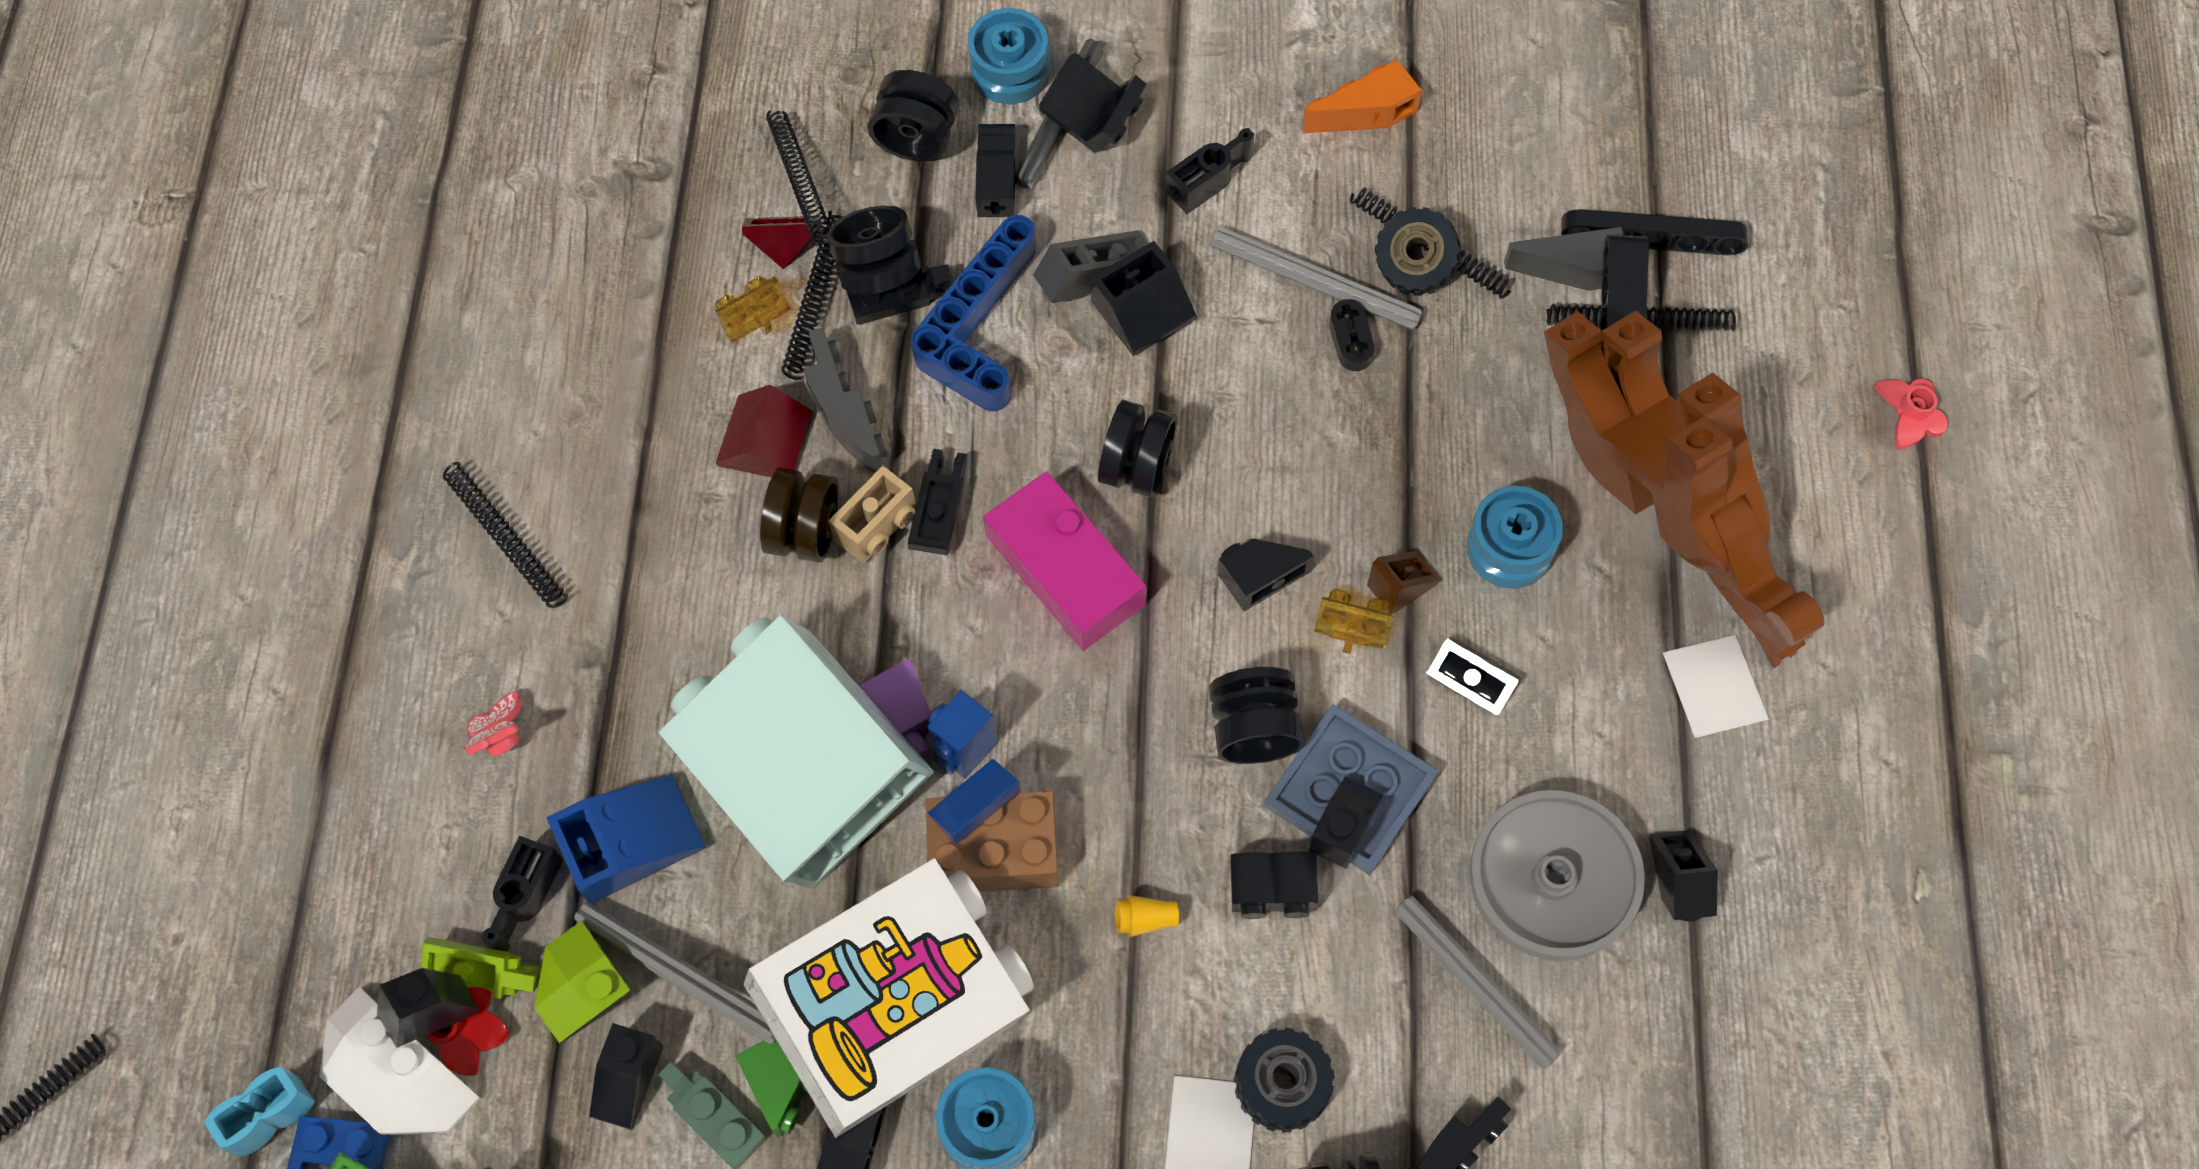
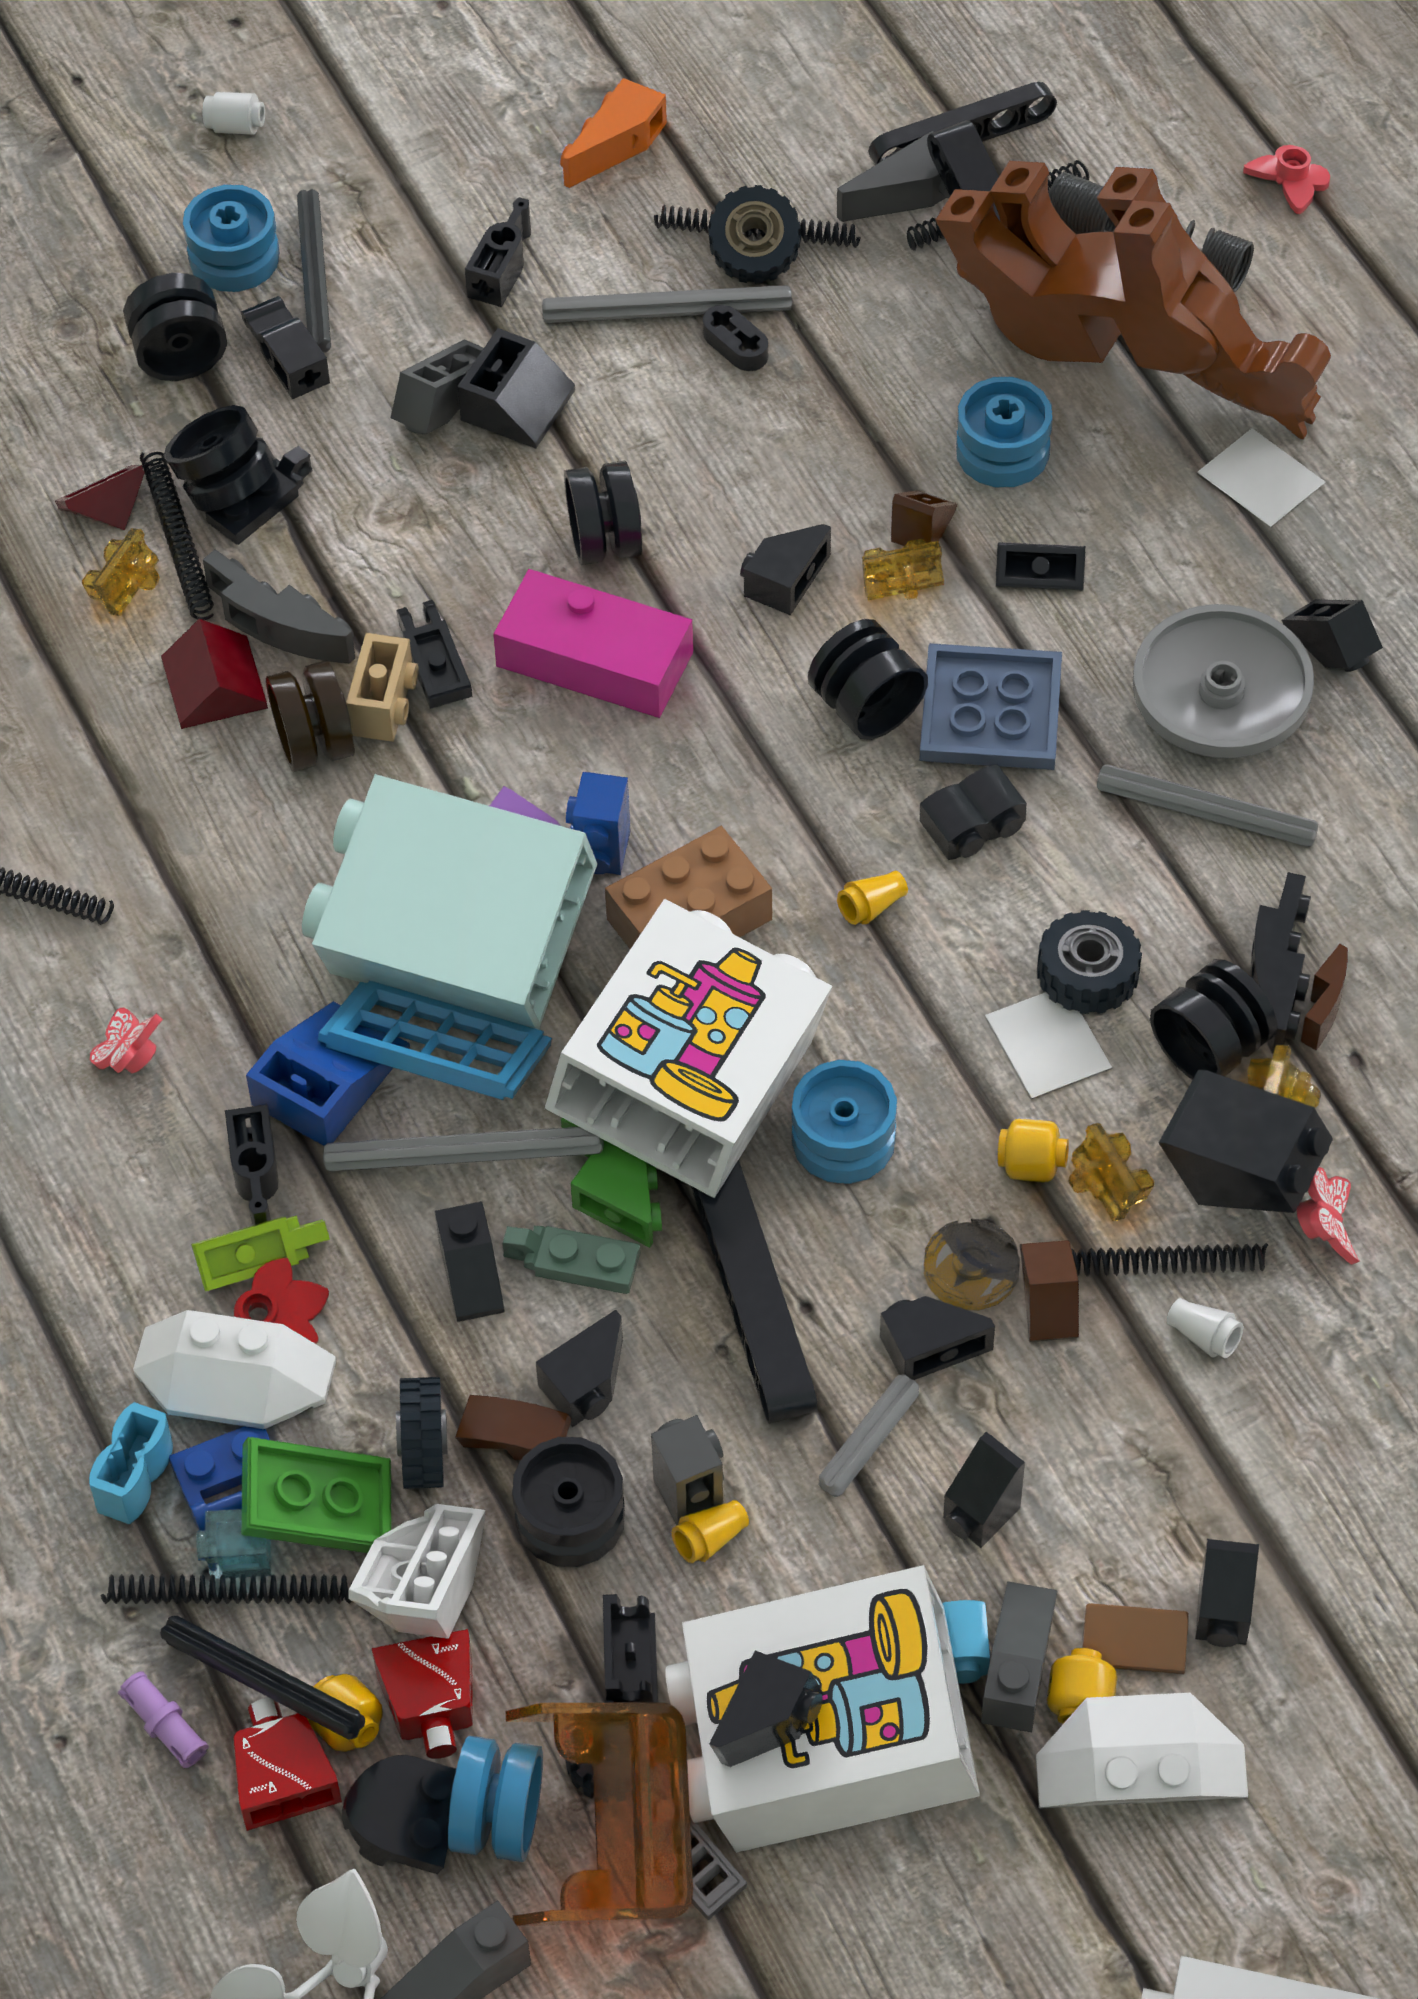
camera: 30 degrees left, 10 degrees down
black slope [377,968,480,1048] -> none
lime slope [534,921,632,1043] -> none
black piece [766,110,830,244] -> none
blue beam [911,215,1036,411] -> none
blue slope [927,758,1021,845] -> none
black bracket [1039,53,1147,153] -> none
black slope [1308,776,1383,869] -> none
none -> dark azure piece [318,980,552,1100]
none -> dark grey piece [1049,172,1254,292]

